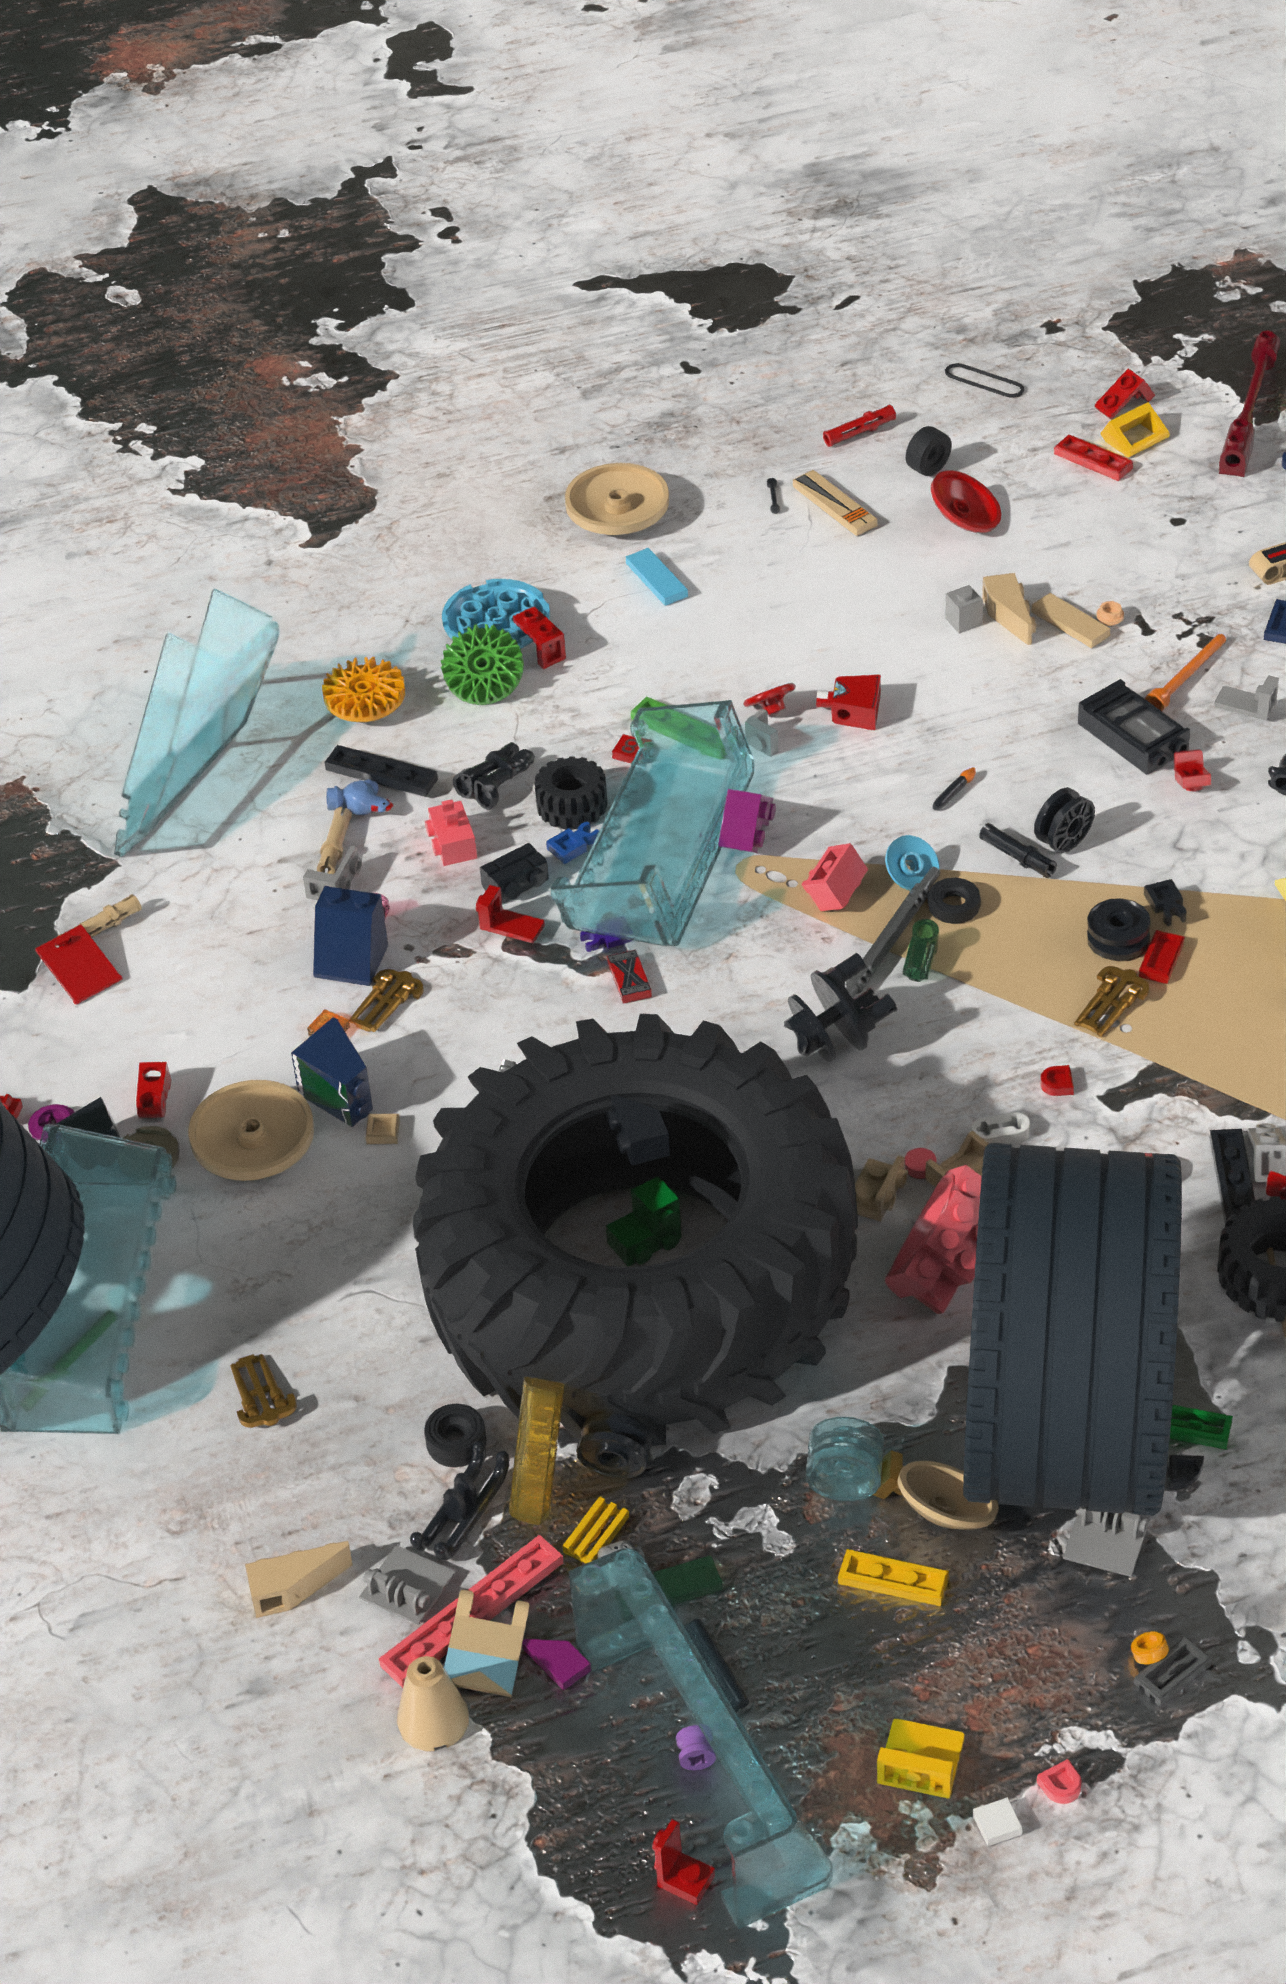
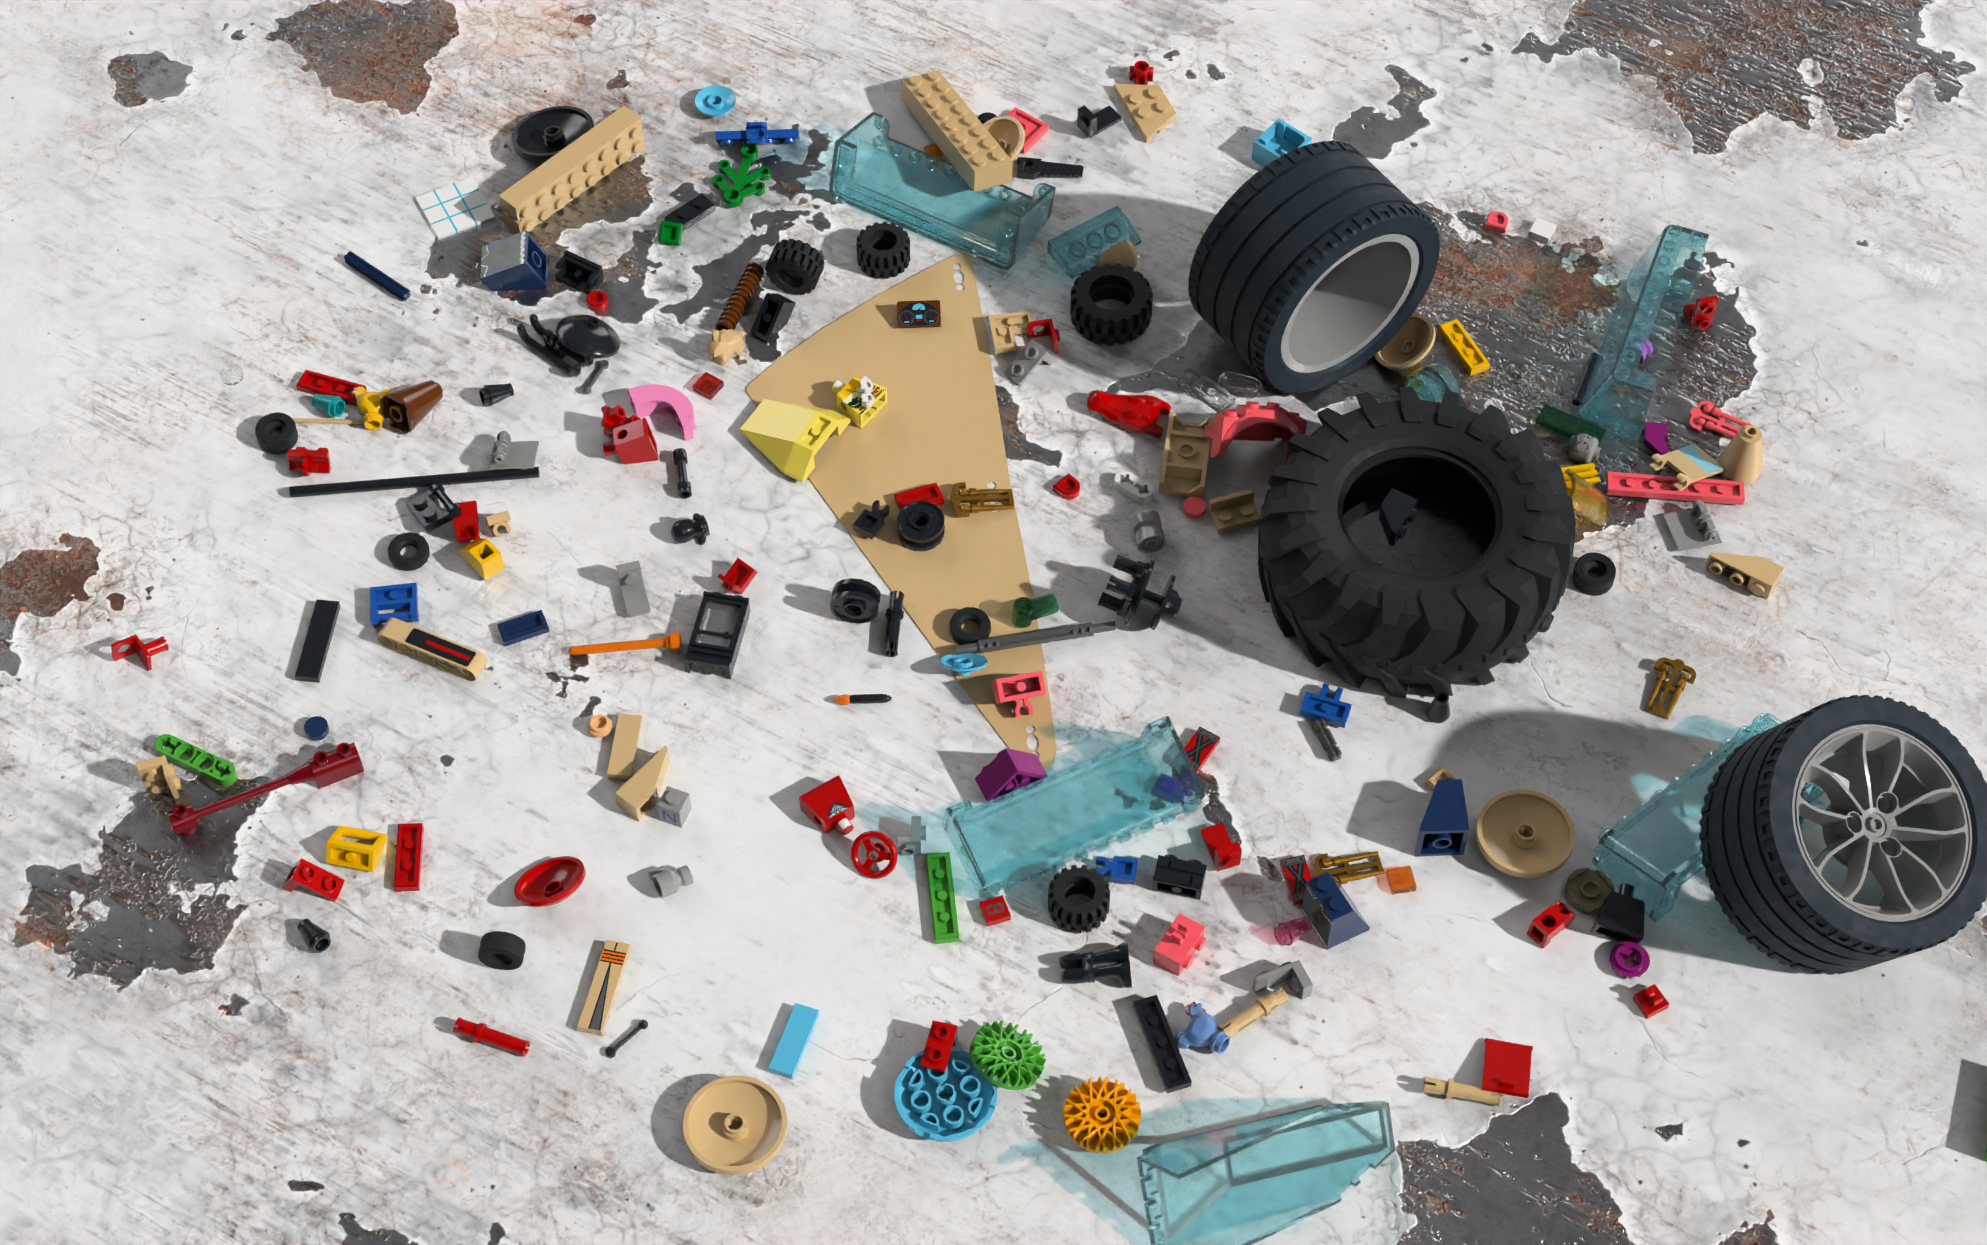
camera: 135 degrees left, 10 degrees up
black piece [410,1441,510,1561] -> none
yellow bracket [877,1718,965,1799] -> none
black piece [945,363,1024,398] -> none
black tile [1209,1129,1255,1222] -> none
none -> black cone [297,919,331,953]
none -> light grey piece [648,865,693,898]
none -> light grey wheel [1131,510,1166,553]
none -> tile [1280,855,1312,906]
none -> coral piece [1689,401,1754,438]

